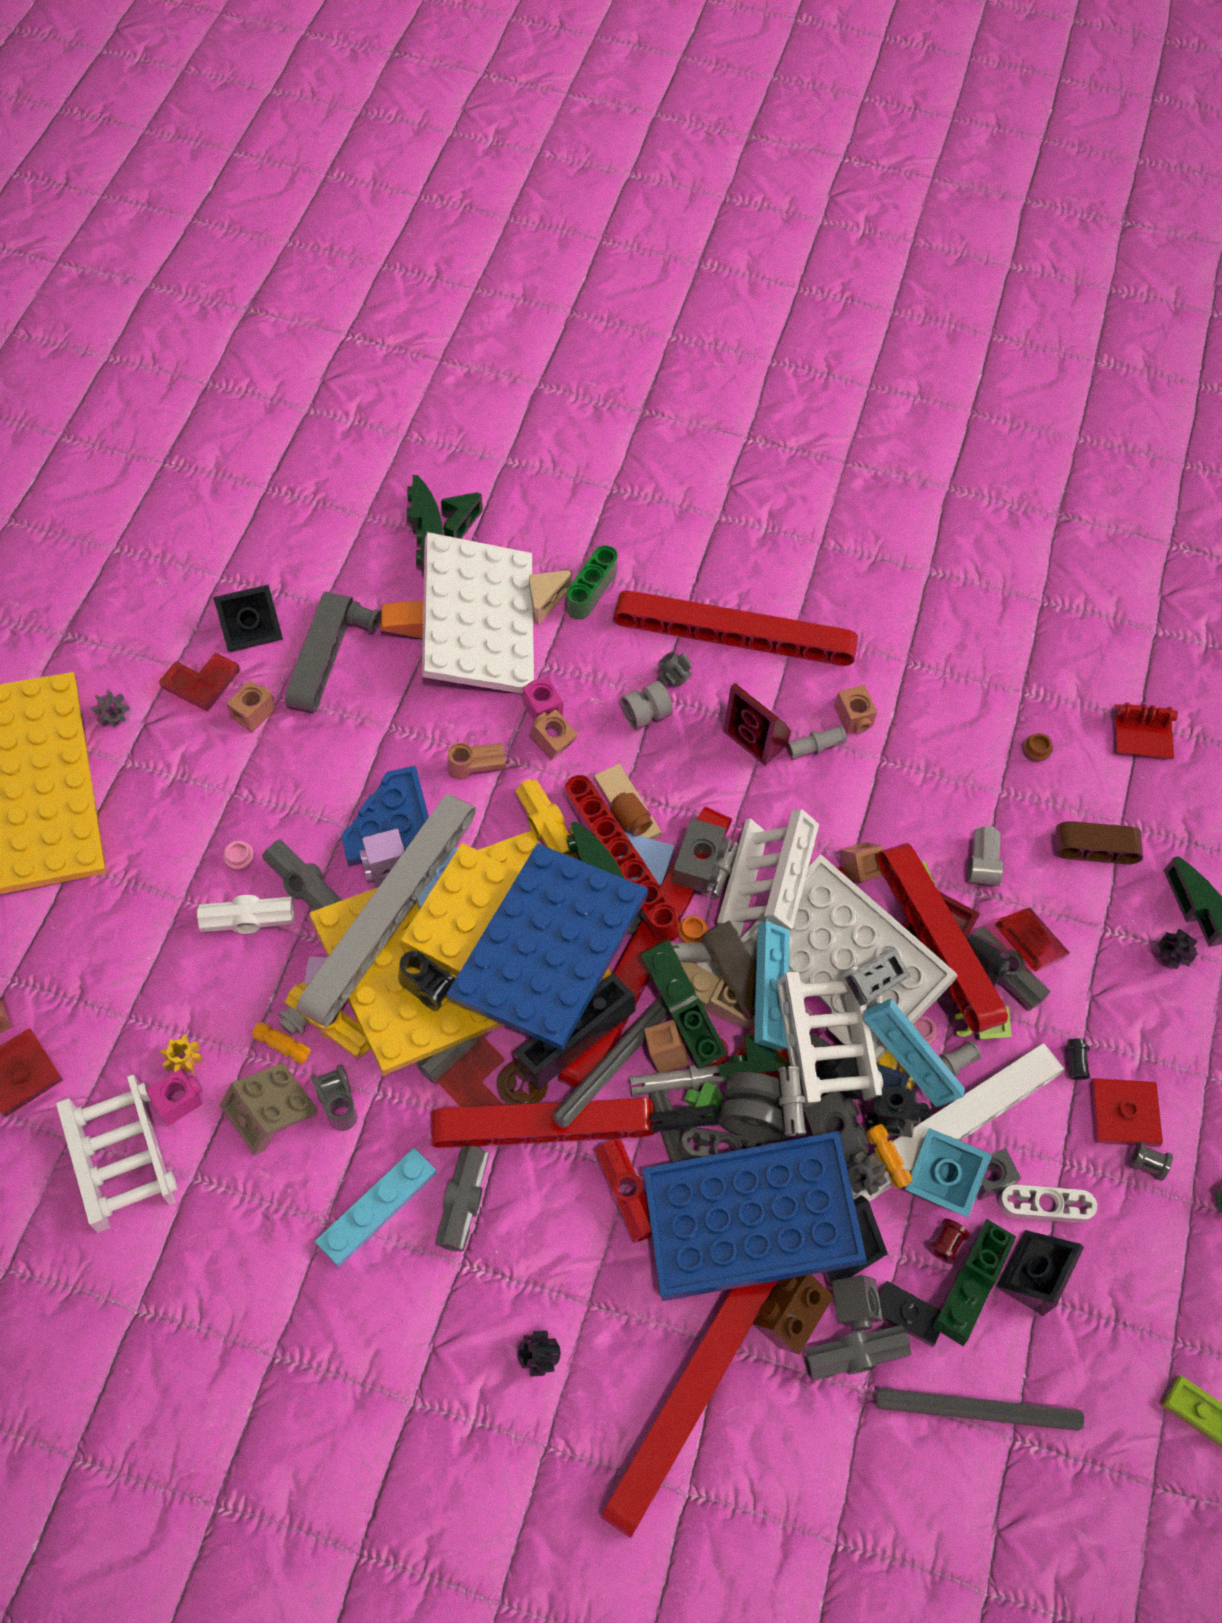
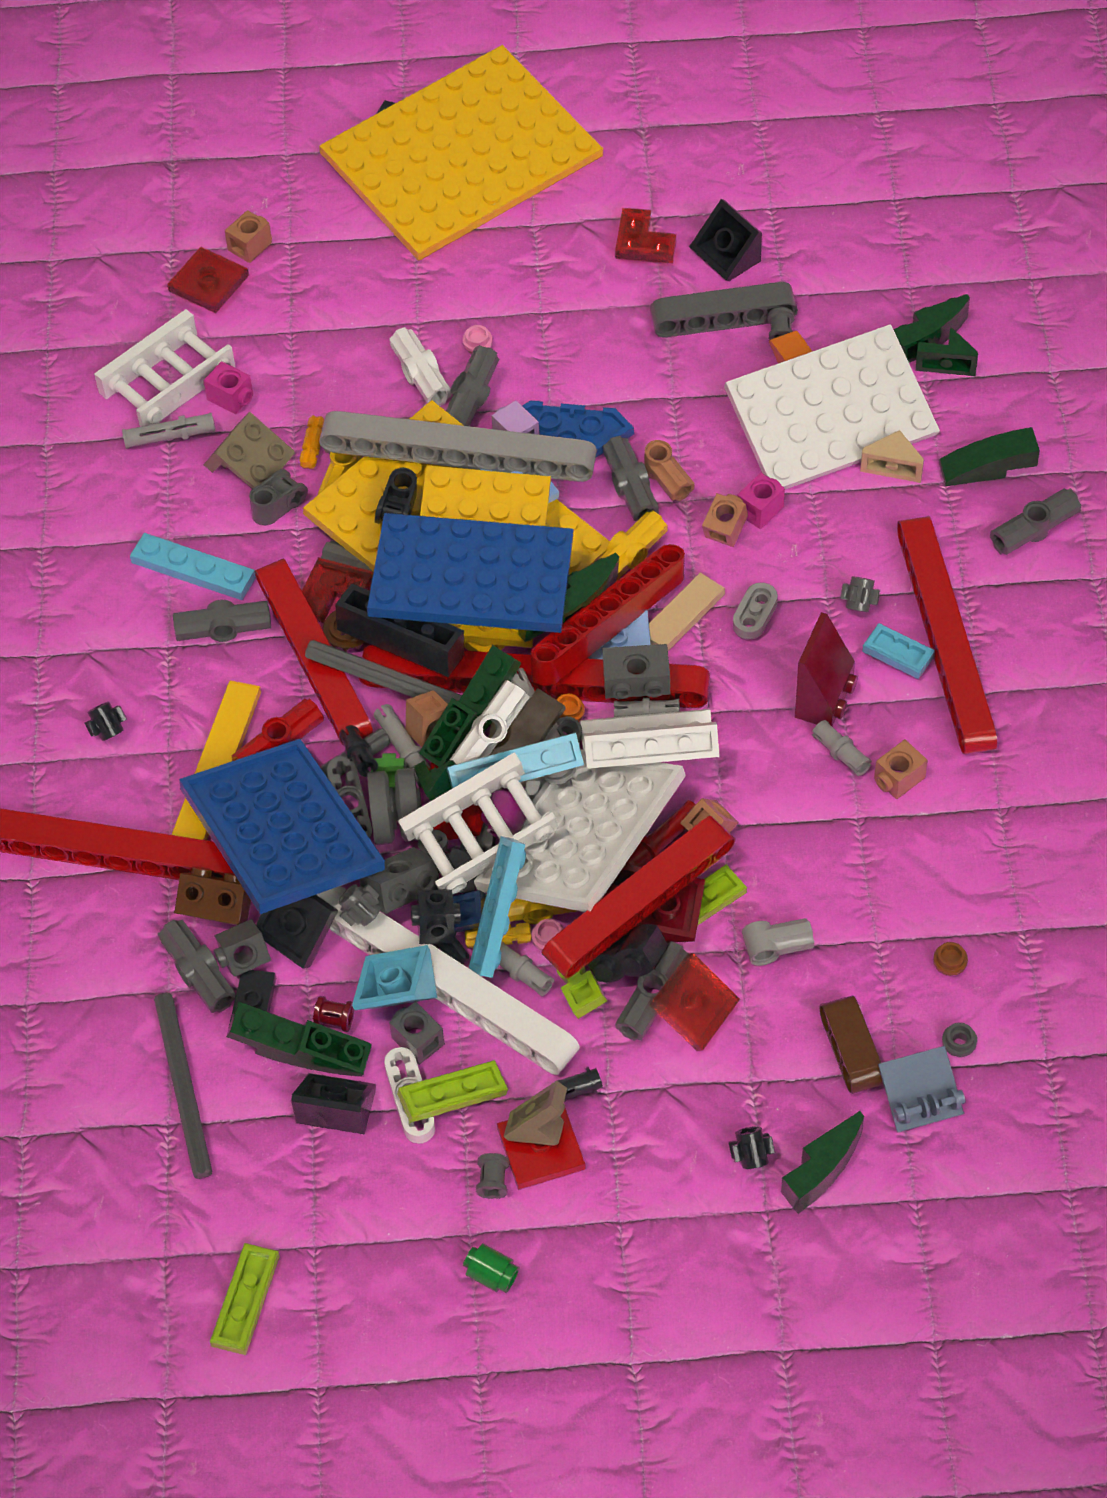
camera: 75 degrees right, 5 degrees down
dark grey gear [91,689,130,727] -> none
yellow gear [160,1035,203,1074] -> none
nougat brick [226,680,275,733] -> none
green beam [567,545,618,620] -> none
dark orange brick [610,792,653,837] -> none
light grey wheel [620,681,673,730] -> none
light grey pin [778,1066,806,1136] -> none
plate [844,948,910,1006] -> none
light orange axle [866,1124,912,1189] -> none
red hinge [1114,702,1178,759] -> none
none -> light grey pin [122,412,216,449]
none -> yellow tile [171,680,261,840]
none -> lime tile [397,1060,508,1123]
none -> white piece [450,680,530,764]
none -> dark tan slope [504,1080,567,1145]
none -> dark grey piece [603,436,659,521]
none -> light grey plate [733,583,778,639]
none -> medium azure plate [862,623,935,679]
none -> sand blue hinge [878,1046,966,1133]
none -> dark green slope [939,427,1040,486]
none -> dark grey plate [942,1023,977,1057]
none -> dark grey piece [990,488,1081,555]

